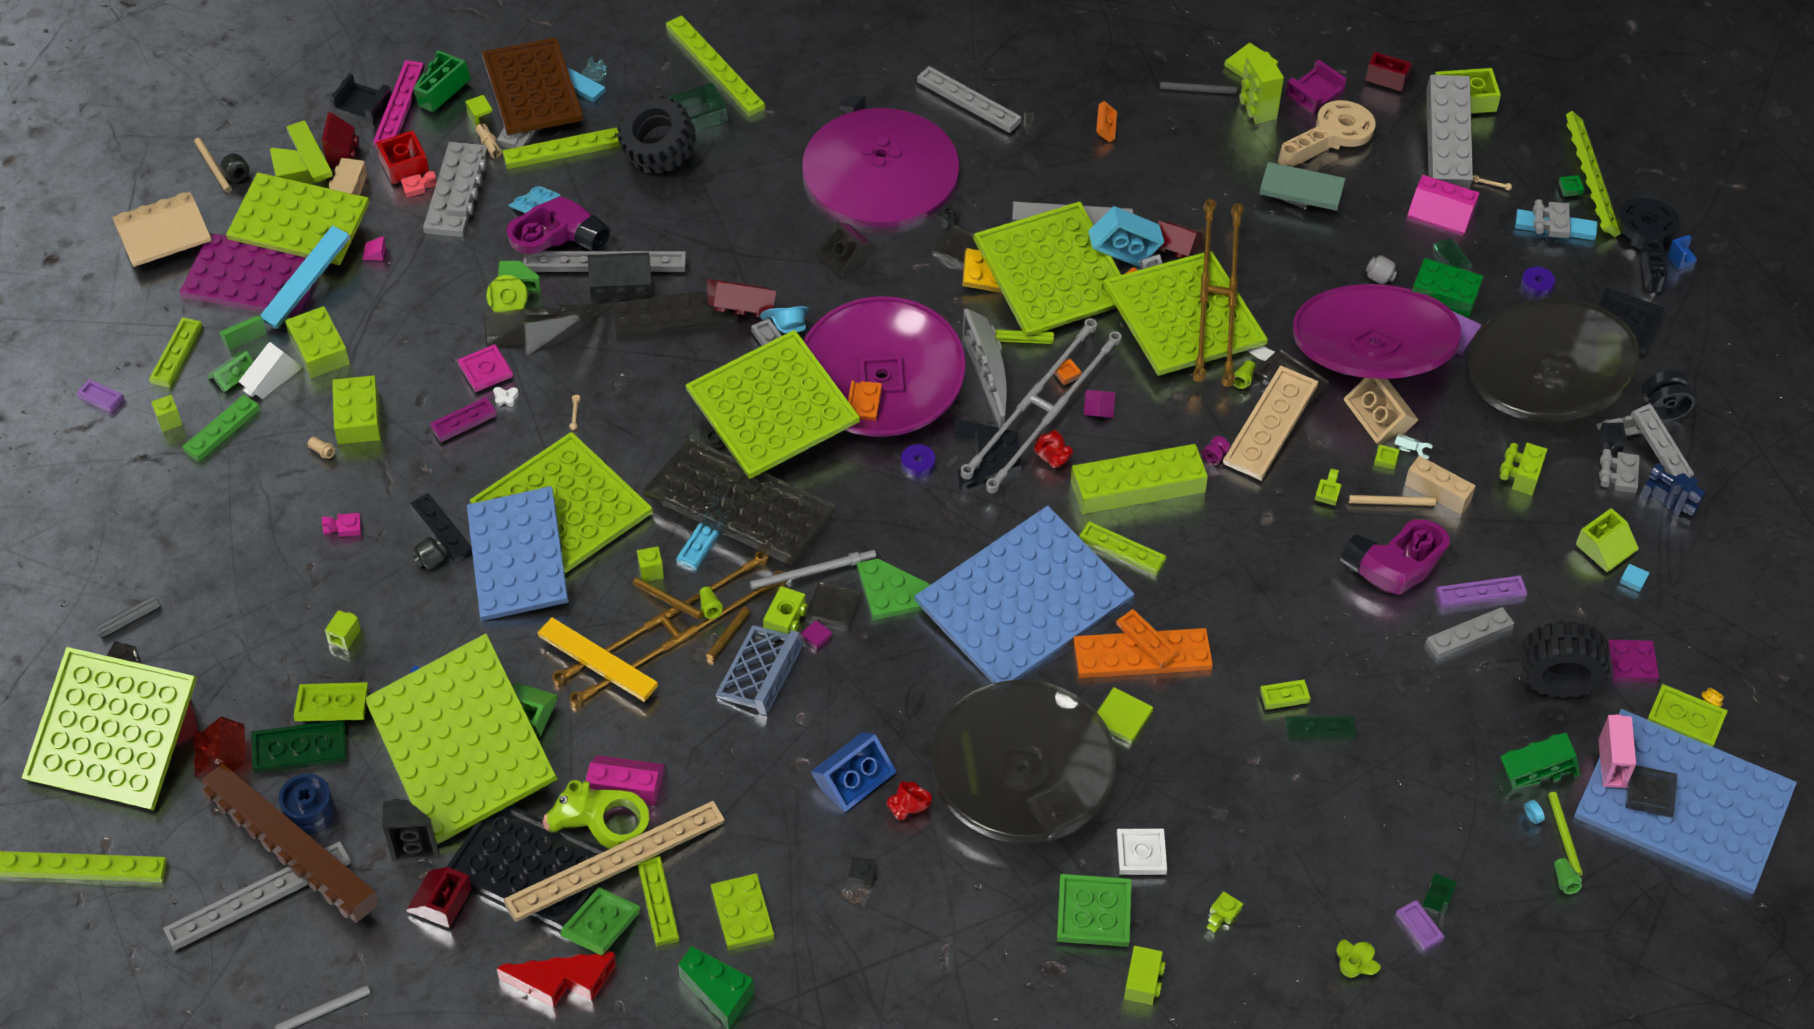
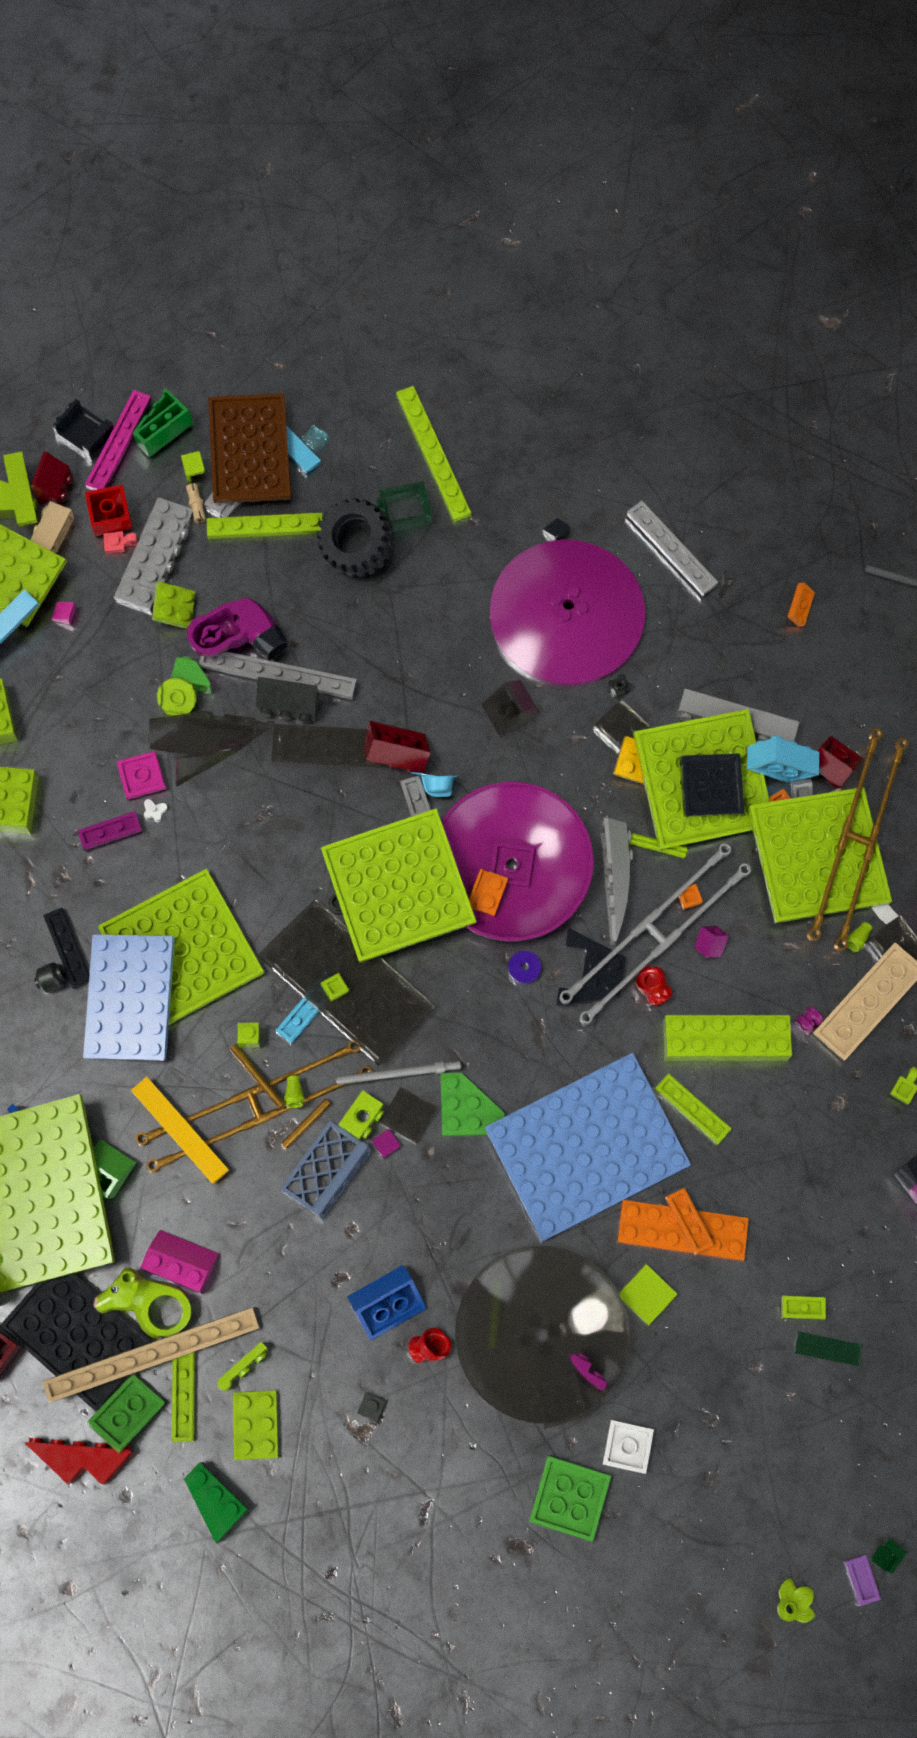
camera: 10 degrees right, 20 degrees up
medium azure hinge [508,186,560,213] -> none
tan hinge [569,395,580,430] -> none
lime brick [1124,946,1166,1005] -> none
lime plate [1206,891,1243,933] -> none
none -> lime plate [152,581,195,629]
none -> lime plate [217,1341,268,1391]
none -> lime tile [321,973,349,1002]
none -> magenta slope [569,1352,607,1391]
none -> black plate [679,754,744,817]

